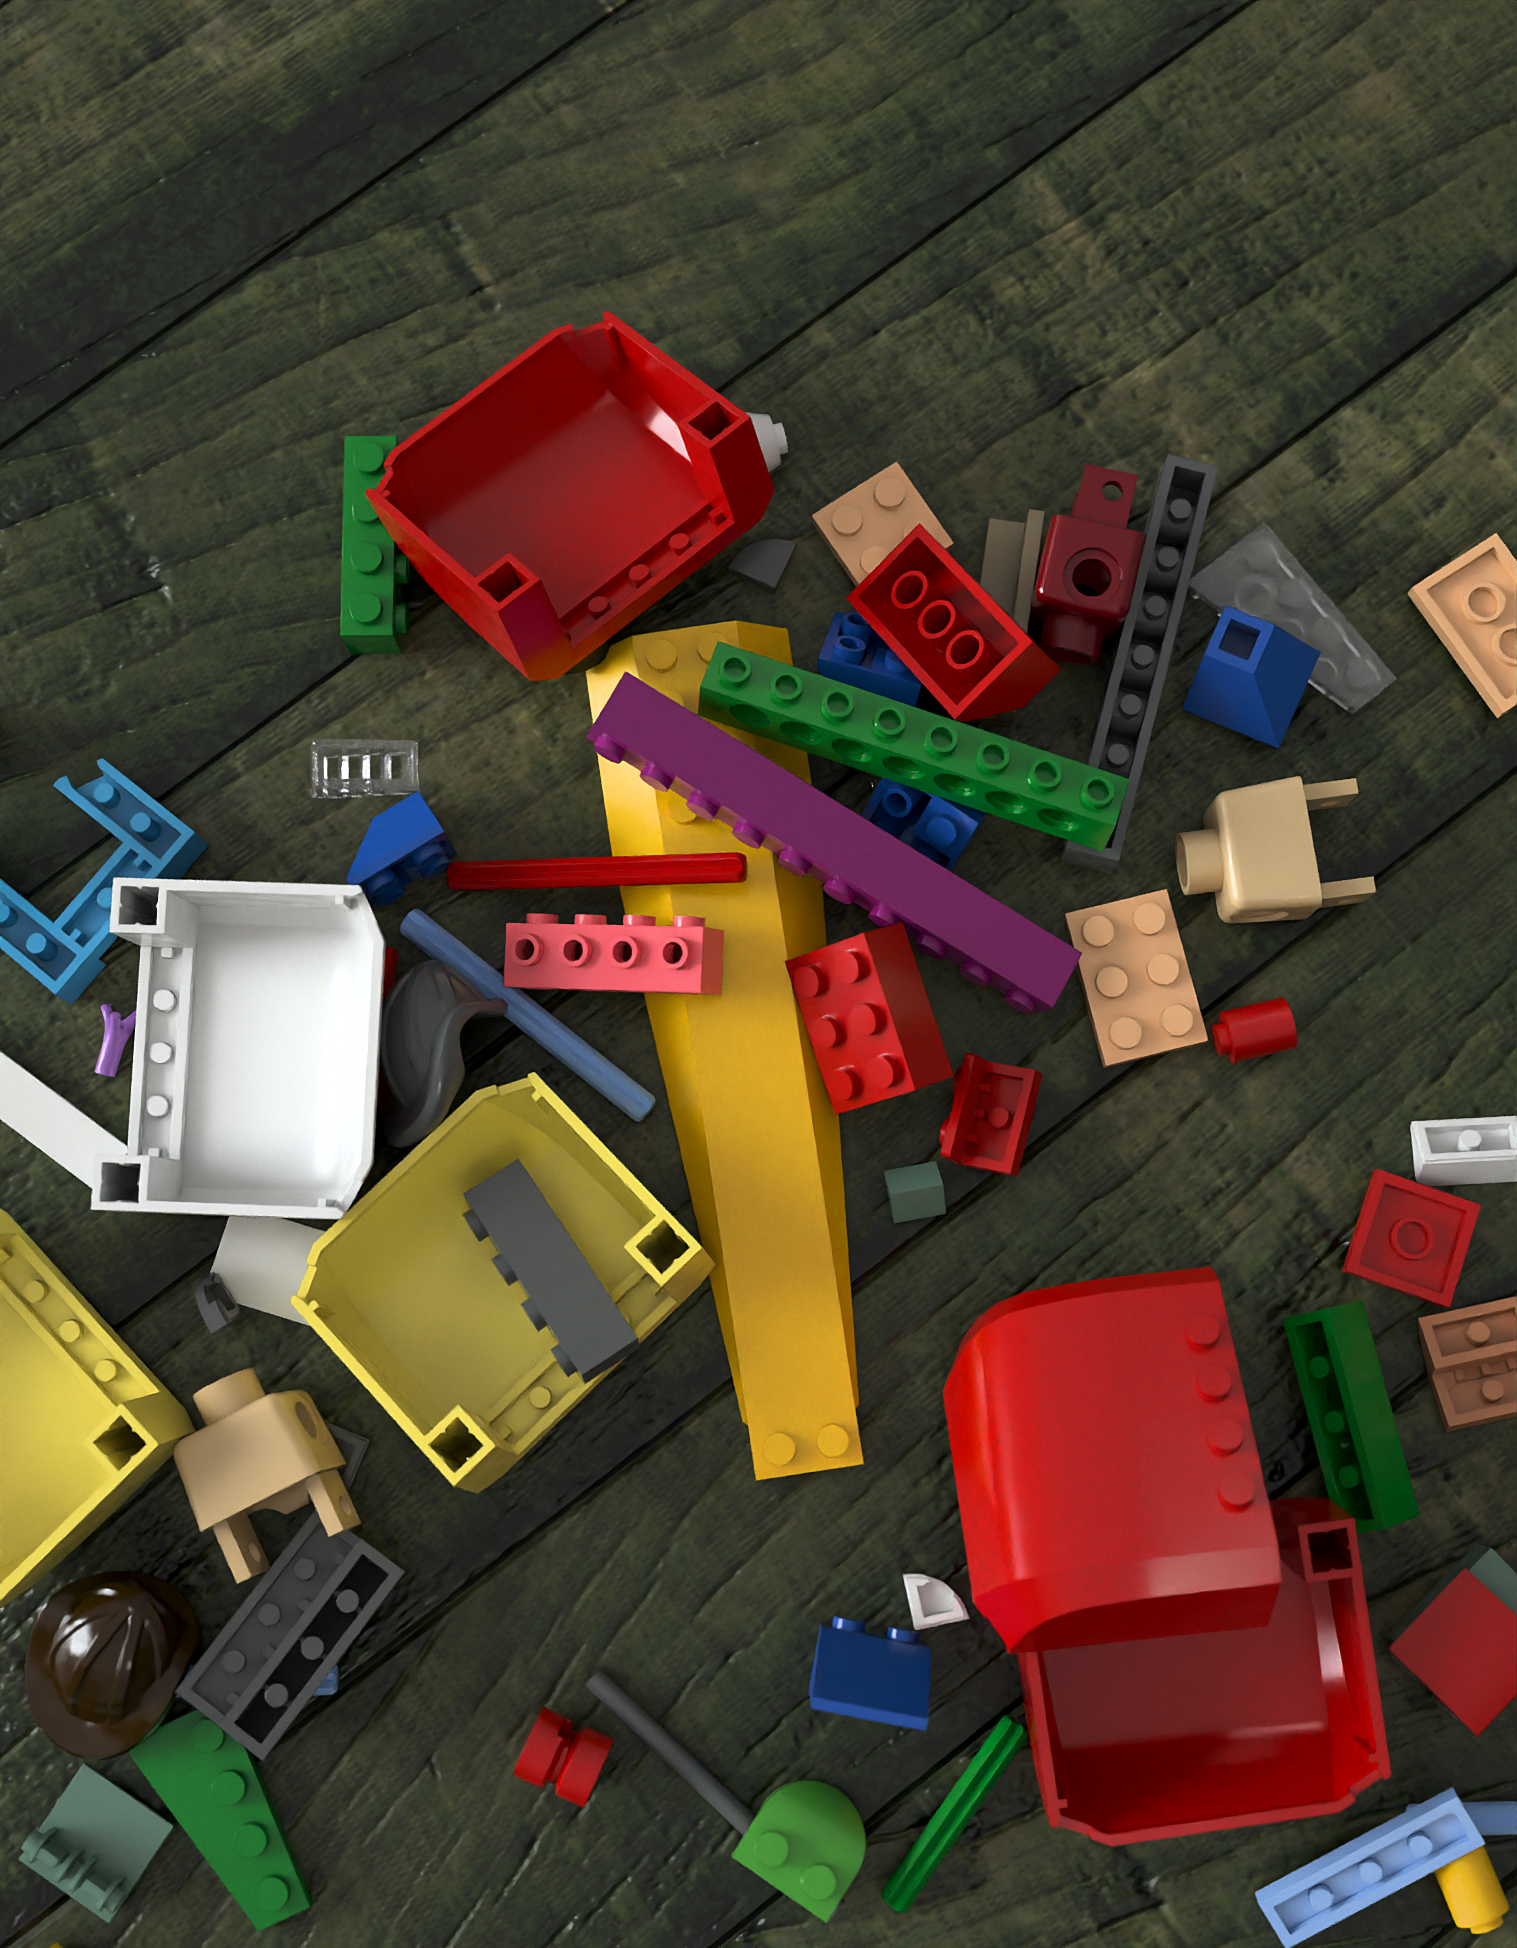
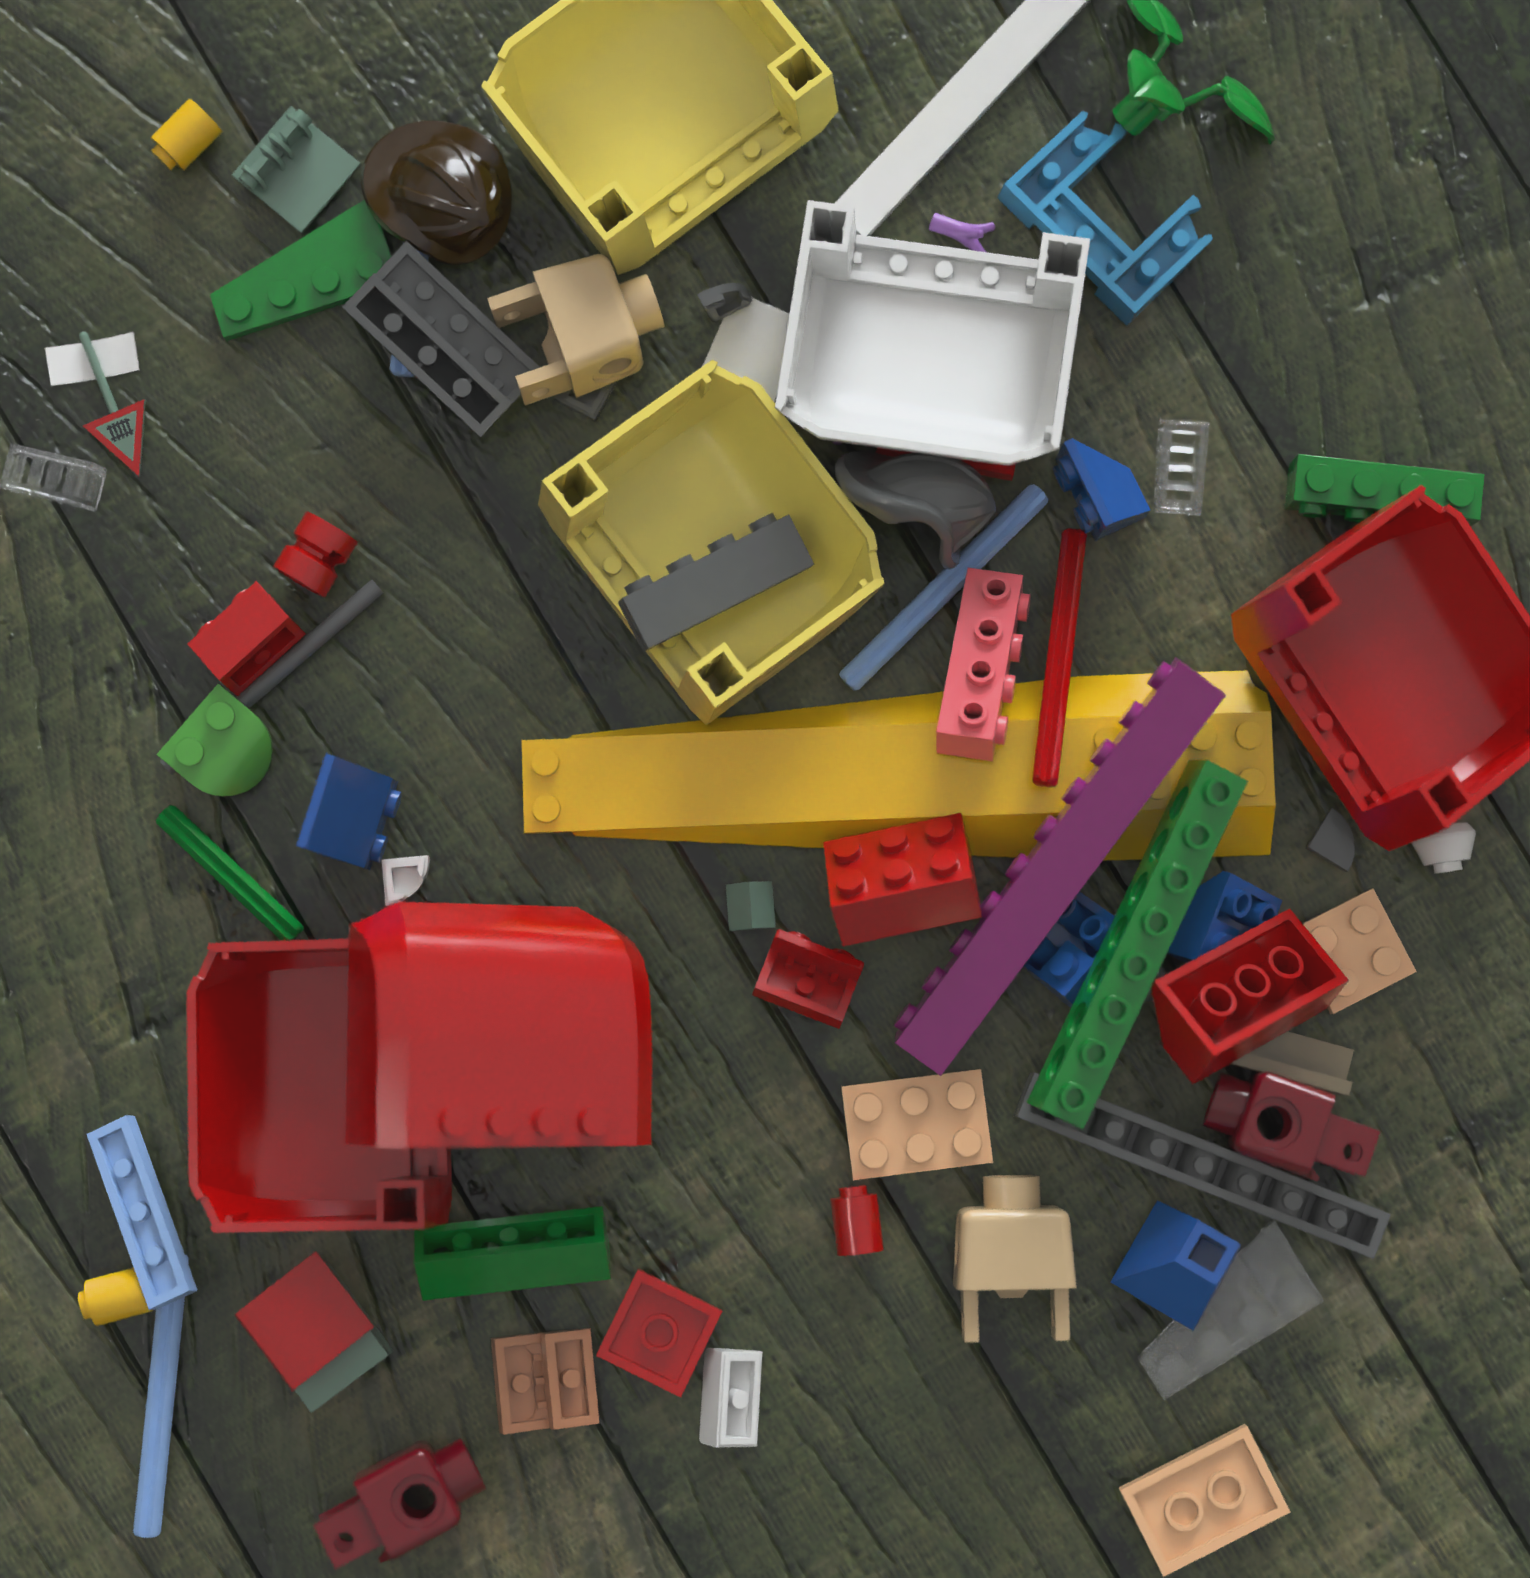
camera: 95 degrees right, 5 degrees up
none -> red brick [187,581,306,696]

